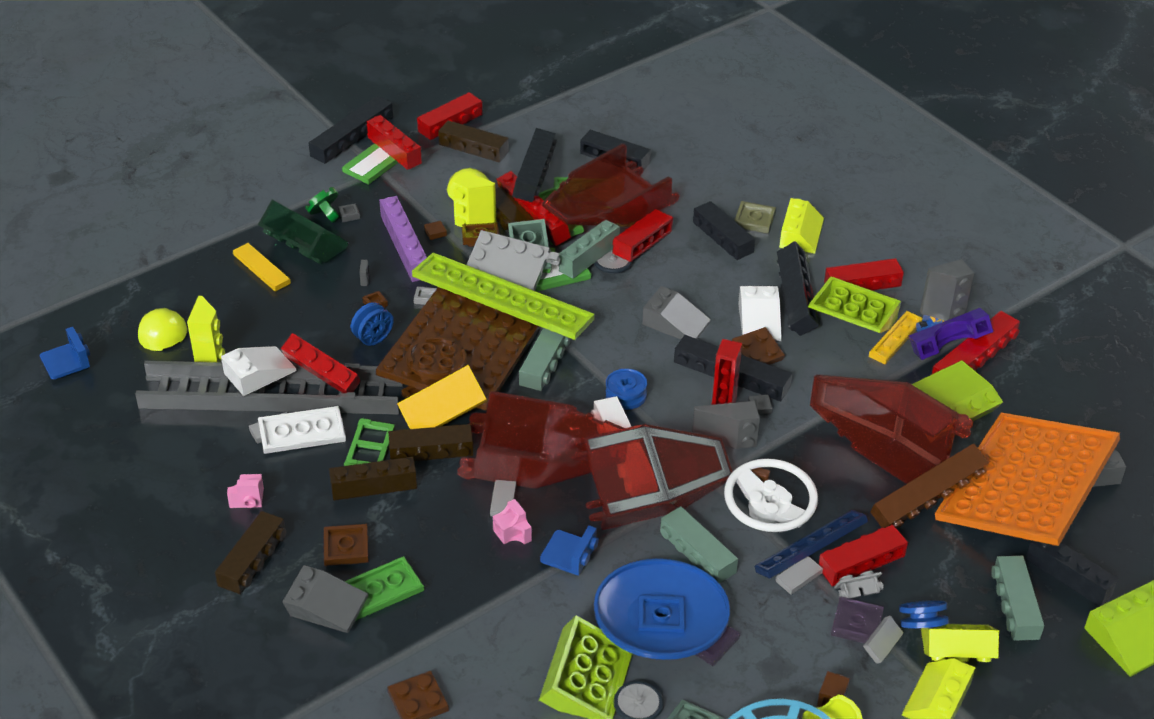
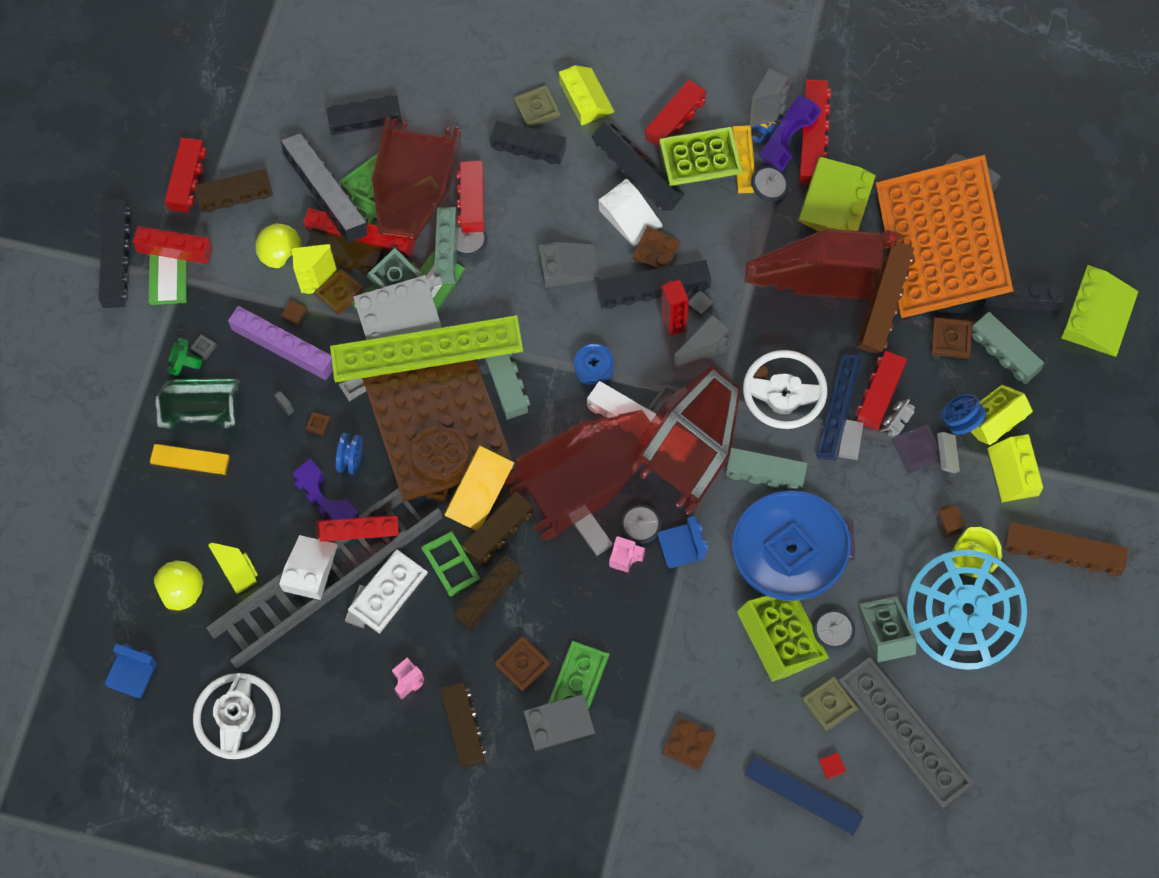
camera: 35 degrees left, 25 degrees up
none -> white piece [193,673,281,759]
none -> dark purple arch [292,459,360,519]
none -> light grey wheel [620,505,661,544]
none -> light grey wheel [751,166,788,202]
none -> reddish brown plate [931,318,972,359]

